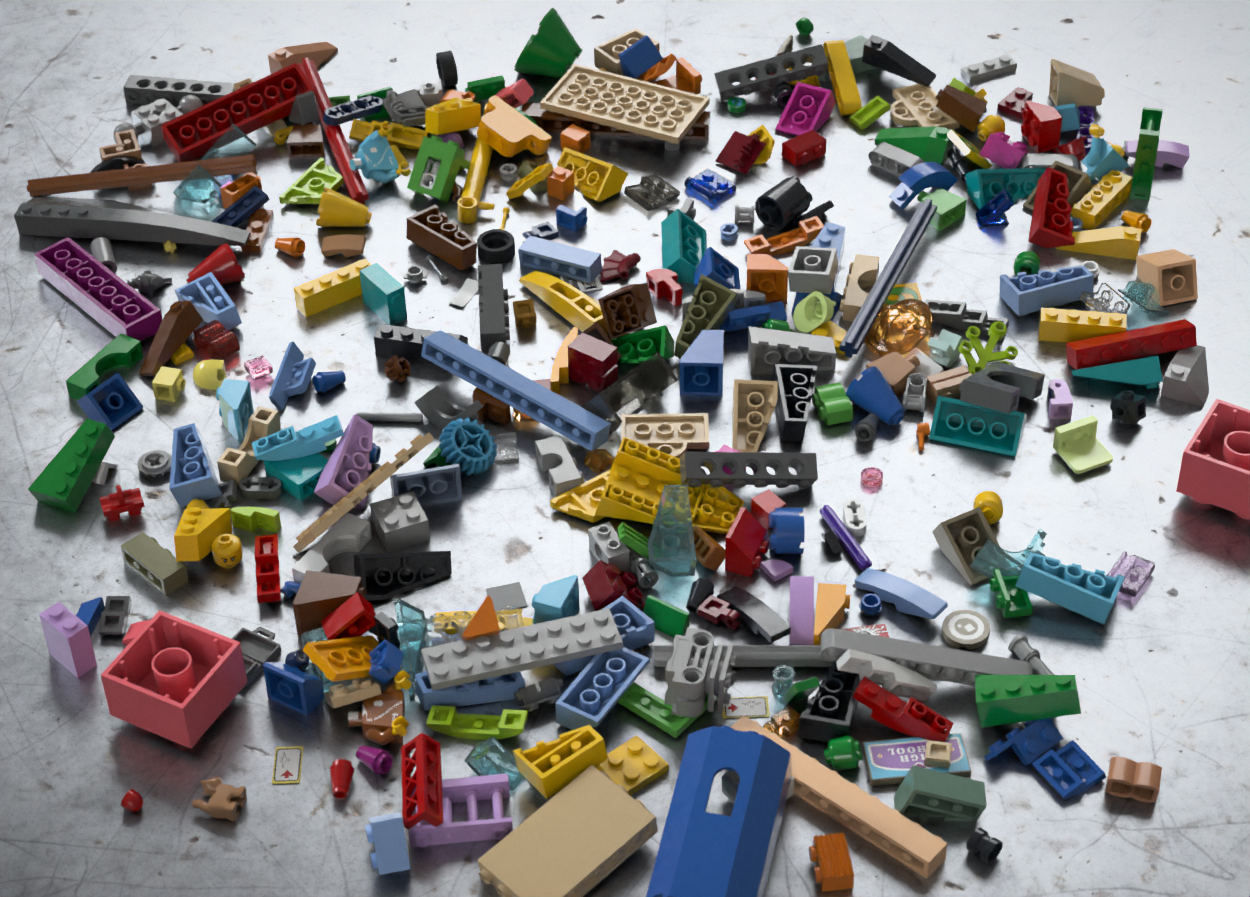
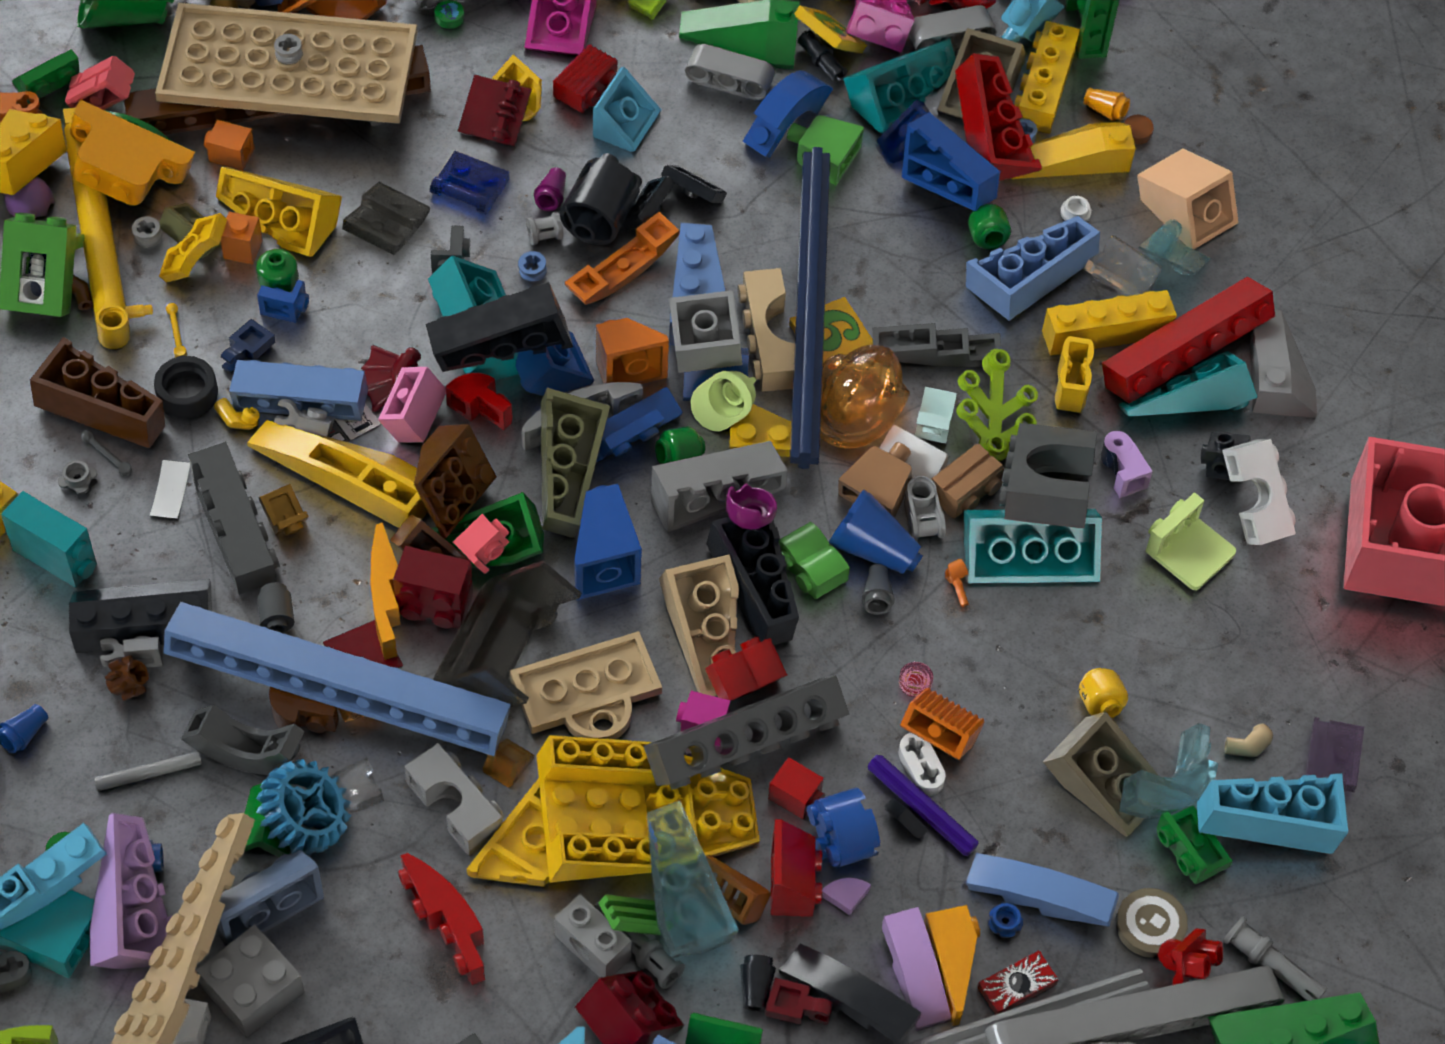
camera: 25 degrees left, 15 degrees up
none -> light grey plate [100,636,163,667]
none -> yellow arm [214,398,260,430]
none -> green head [256,249,299,292]
none -> light grey bush [274,34,303,65]
none -> light grey plate [274,399,335,437]
none -> bright pink brick [378,367,446,443]
none -> red slope [398,853,485,985]
none -> black wedge [426,282,573,372]
none -> coral brick [453,514,510,574]
none -> magenta cone [534,167,566,211]
none -> medium azure slope [593,67,661,152]
none -> black plate [660,165,727,203]
none -> red brick [705,636,787,702]
none -> magenta hair [726,483,777,530]
none -> orange brick [900,687,985,761]
none -> blue wedge [901,112,1000,211]
none -> yellow brick [1055,336,1094,413]
none -> dark orange tile [1124,115,1154,144]
none -> red hips [1158,928,1223,985]
none -> white arch [1222,439,1296,545]
none -> tan arm [1225,724,1273,757]

